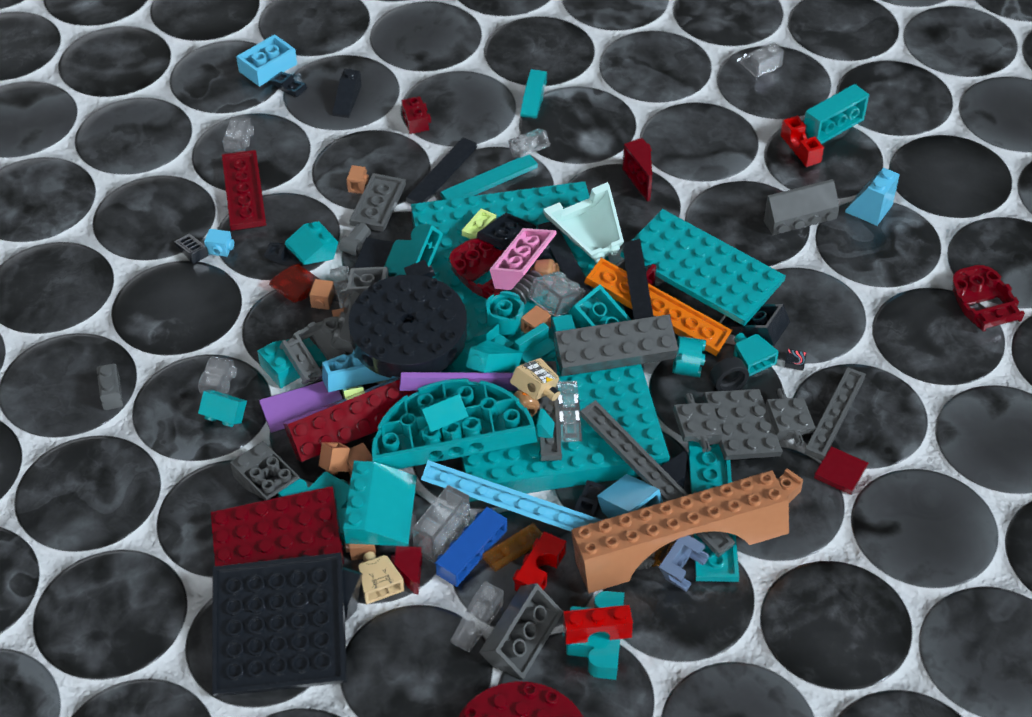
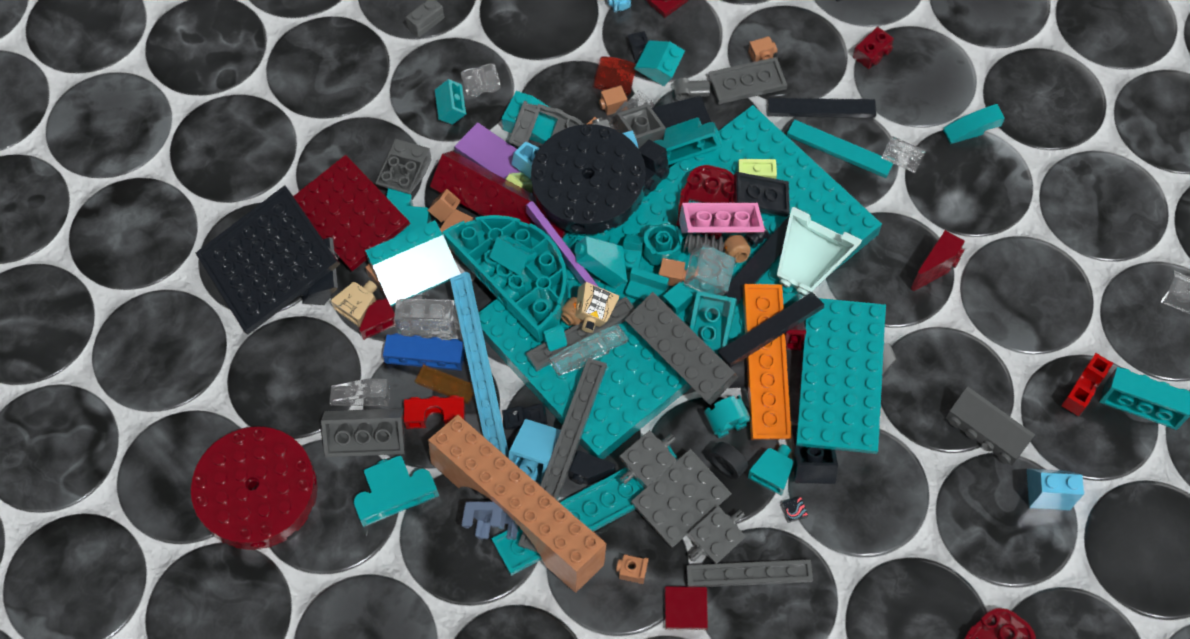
camera: 60 degrees right, 15 degrees up
red arch [563,605,633,644] -> none

